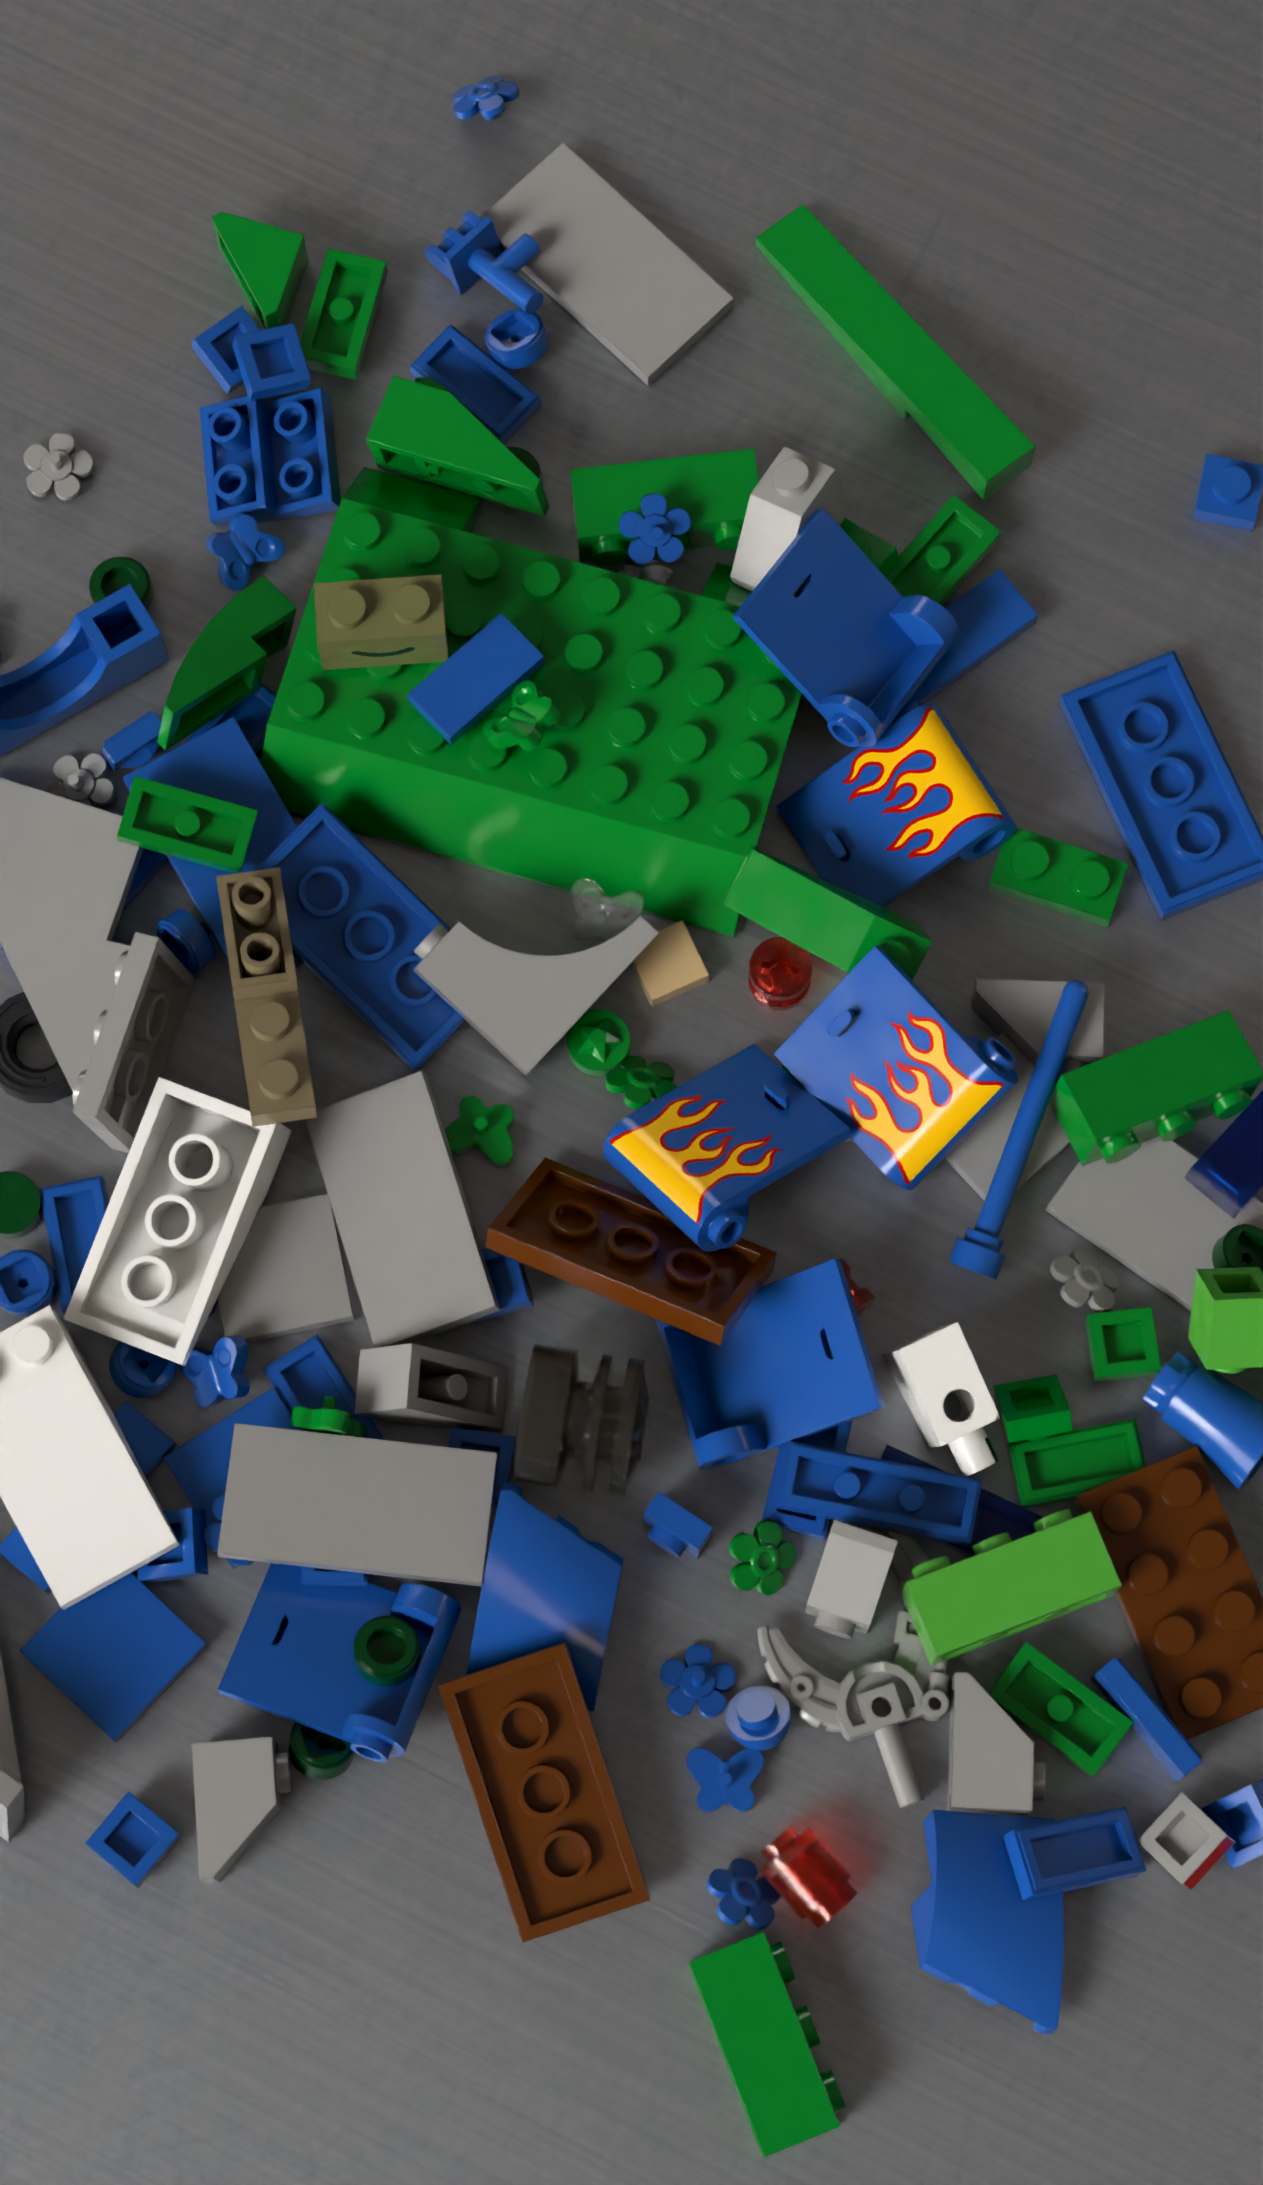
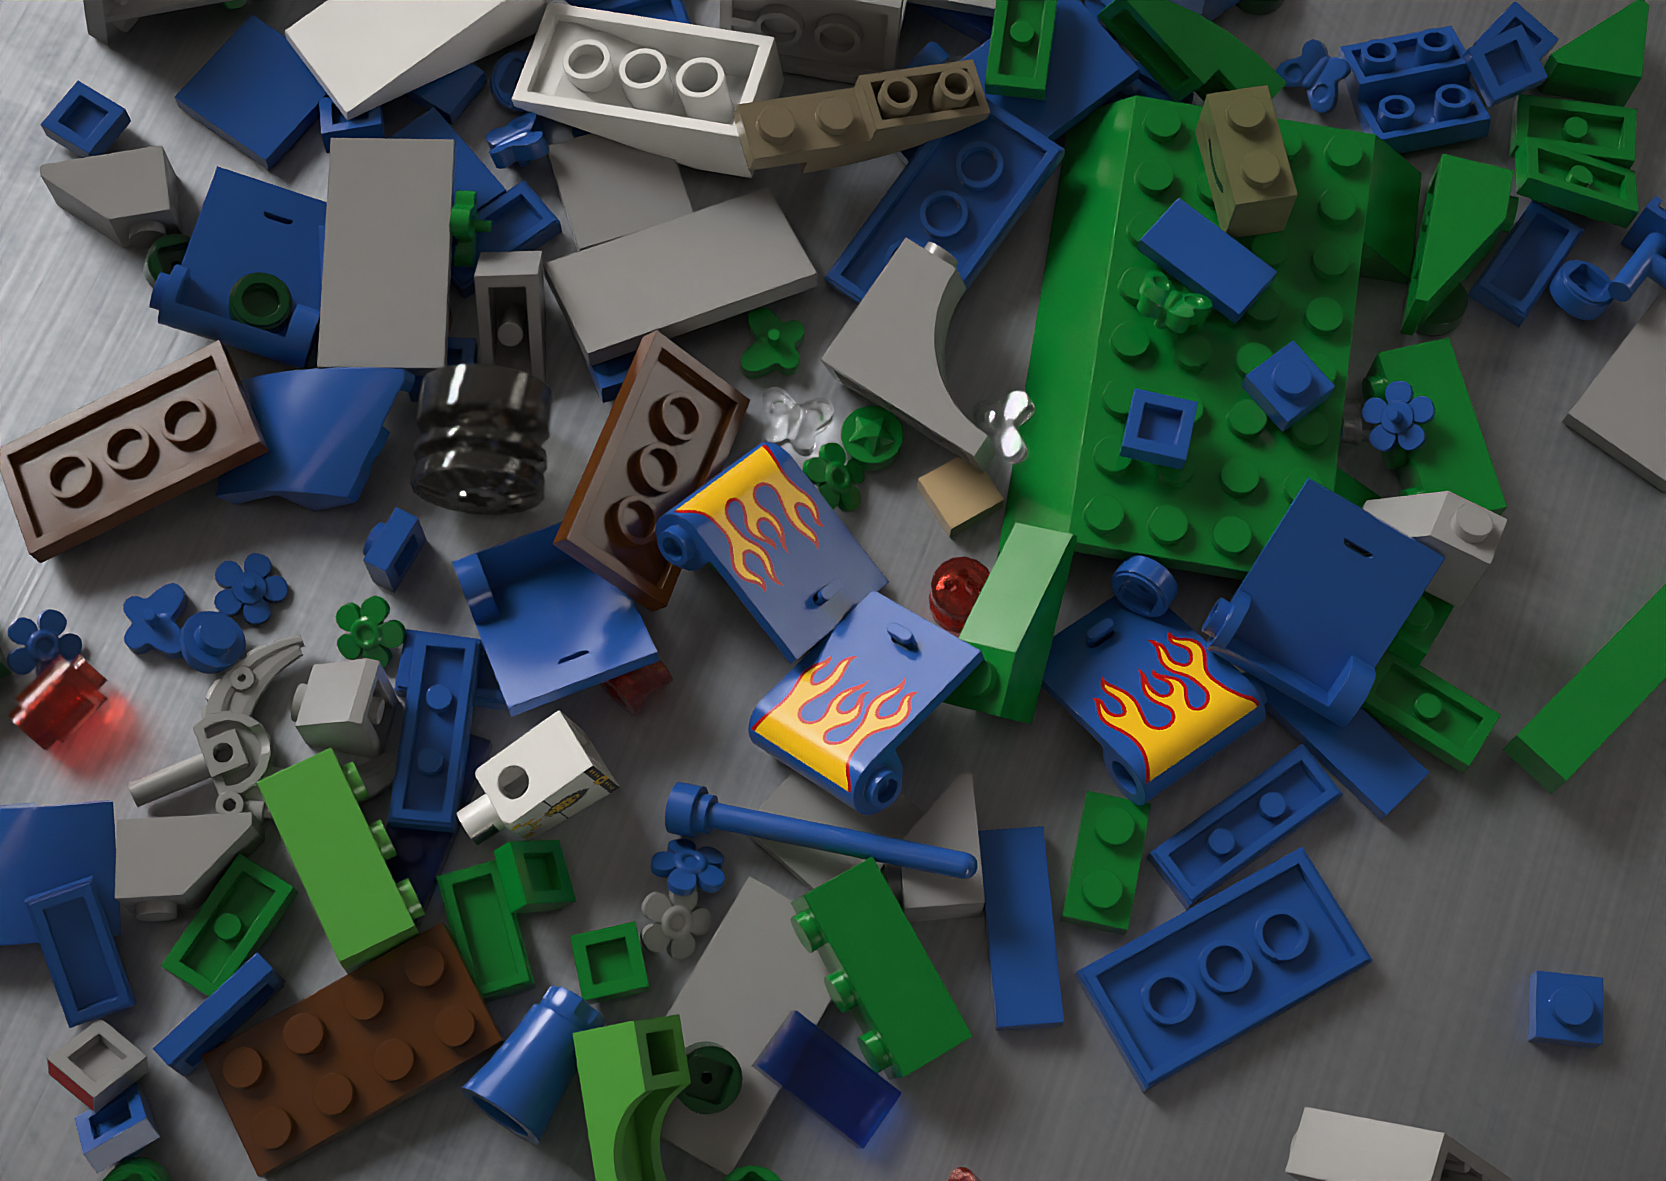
camera: 80 degrees right, 5 degrees down
none -> blue plant [650,839,725,896]
none -> clear piece [762,387,834,457]
none -> blue tile [978,826,1064,1031]
none -> blue tile [1111,555,1178,617]
none -> blue plate [1119,388,1198,470]
none -> blue tile [1147,743,1344,910]
none -> blue plate [1241,341,1335,432]
none -> green plate [1515,136,1639,229]

